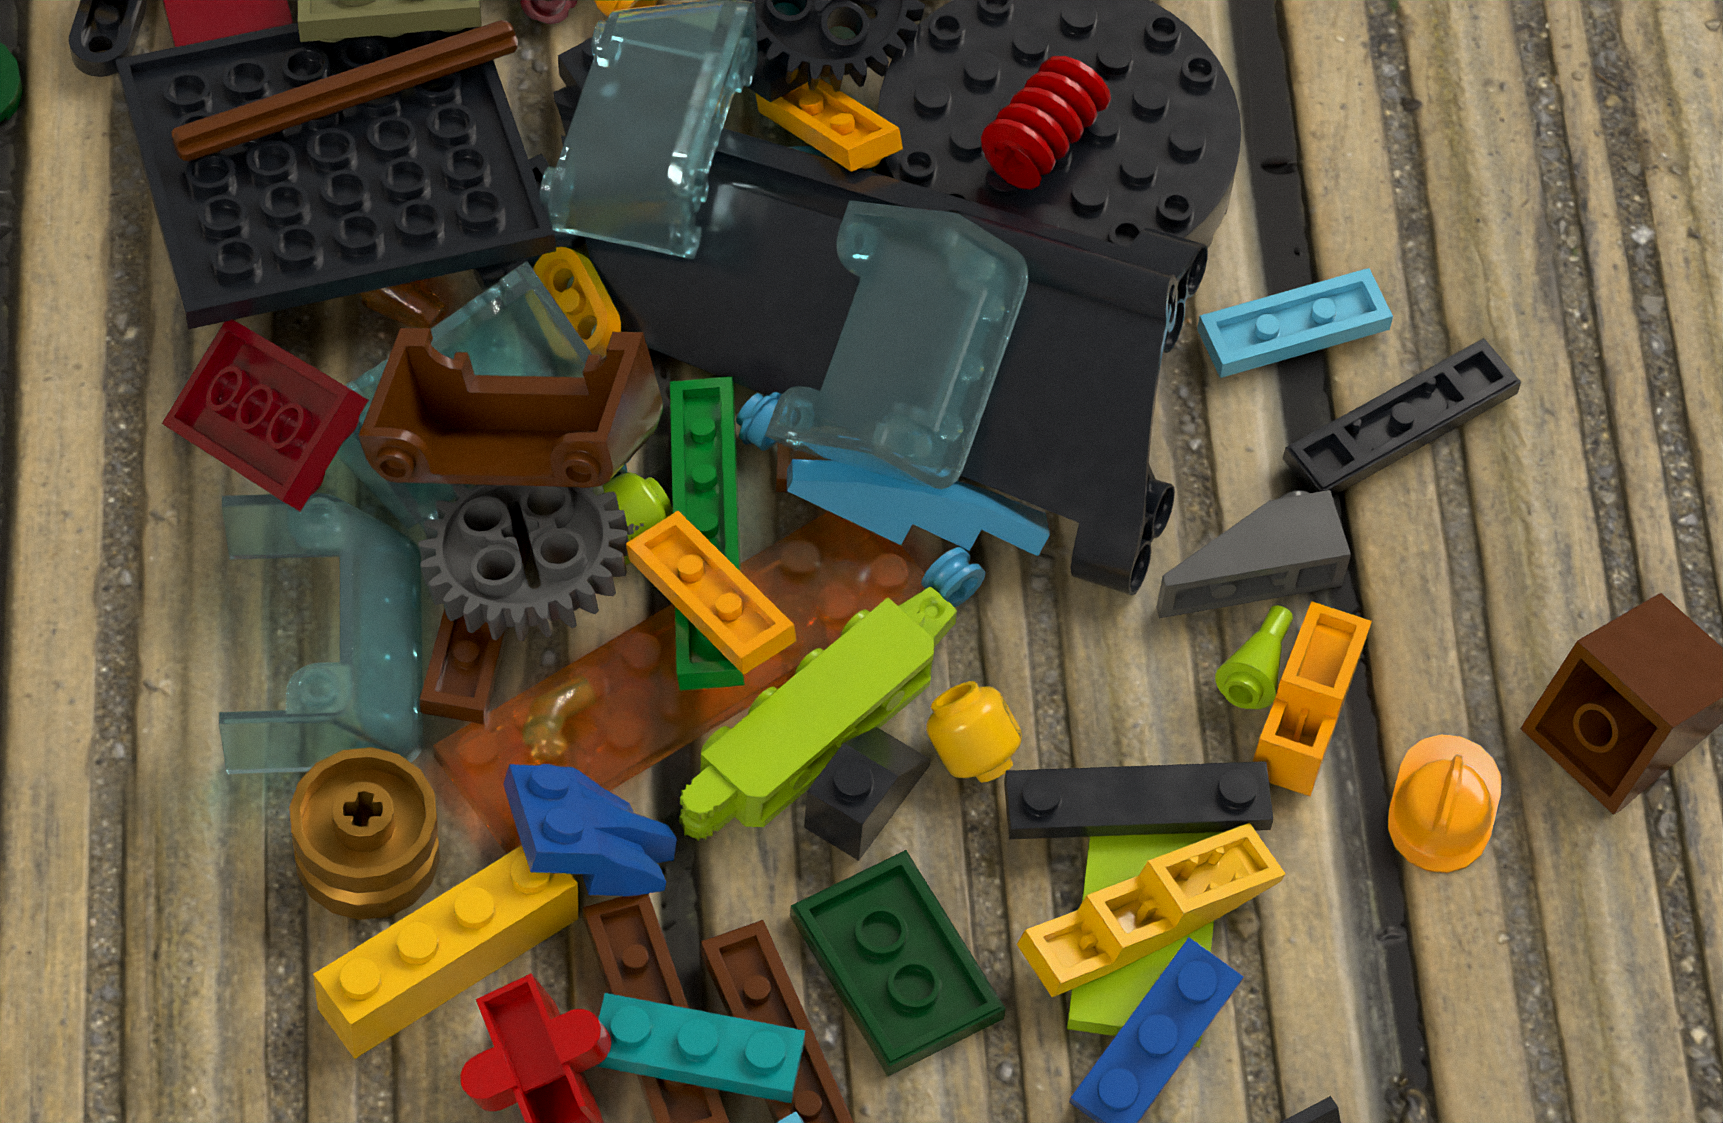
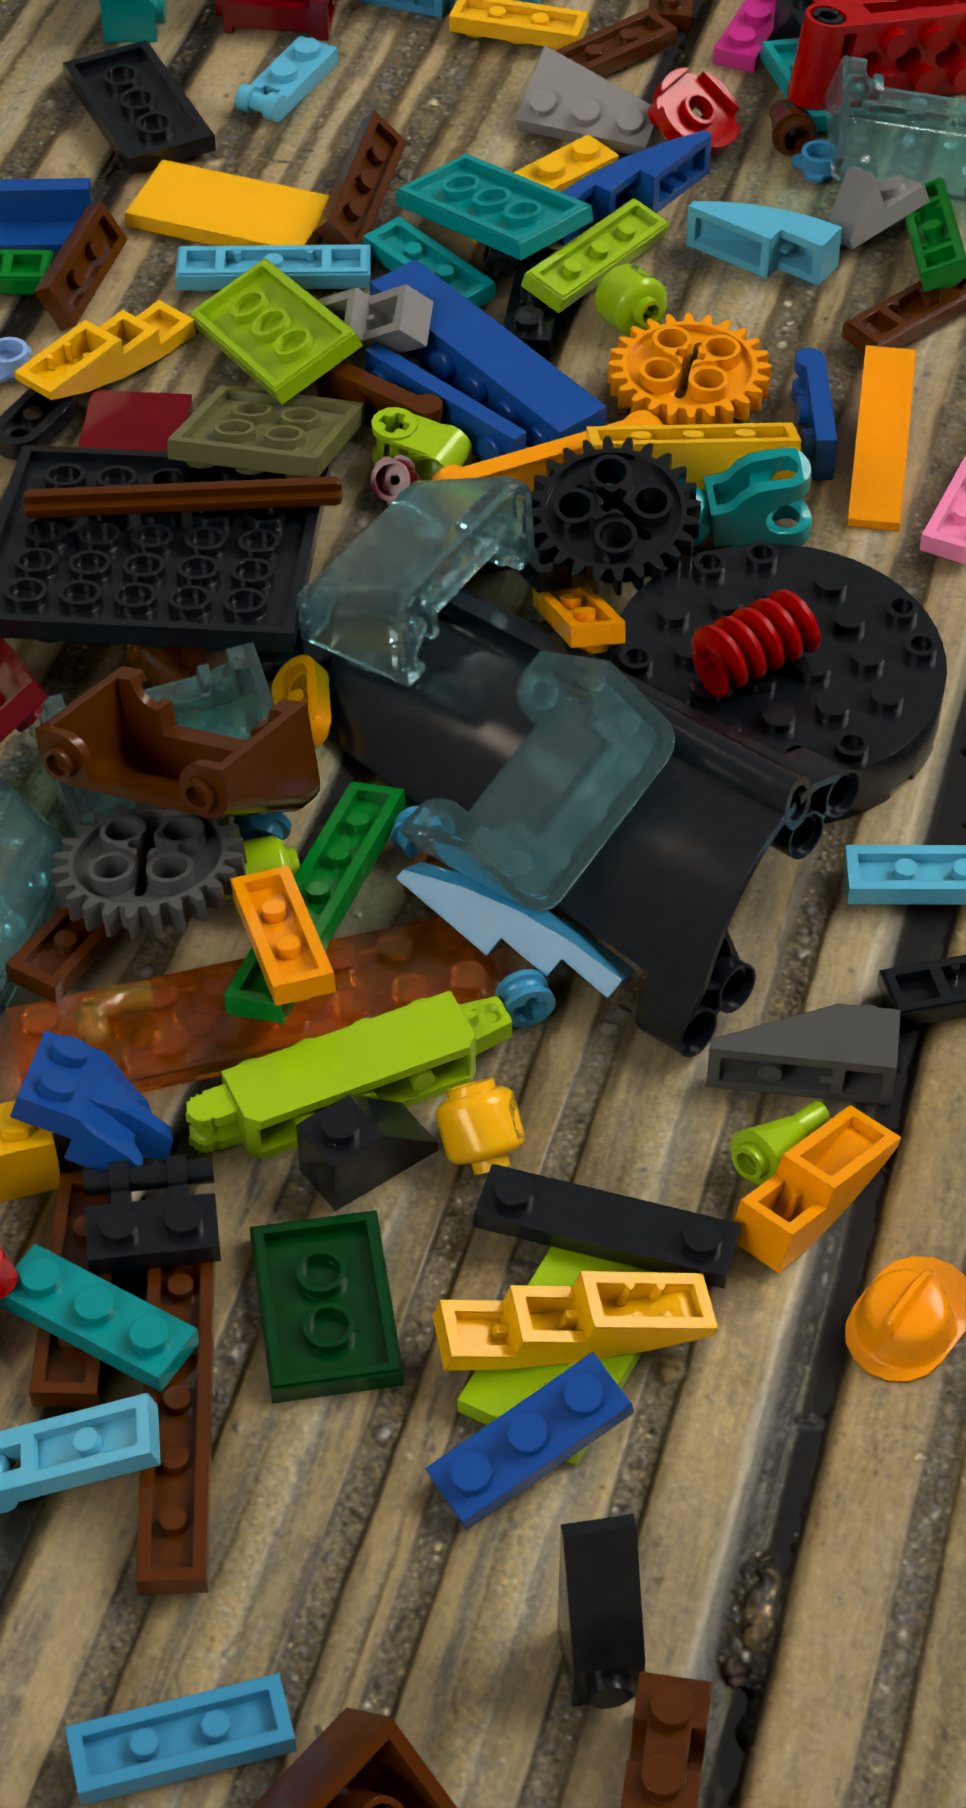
camera: 25 degrees right, 10 degrees down
none -> black plate [83,1154,221,1275]

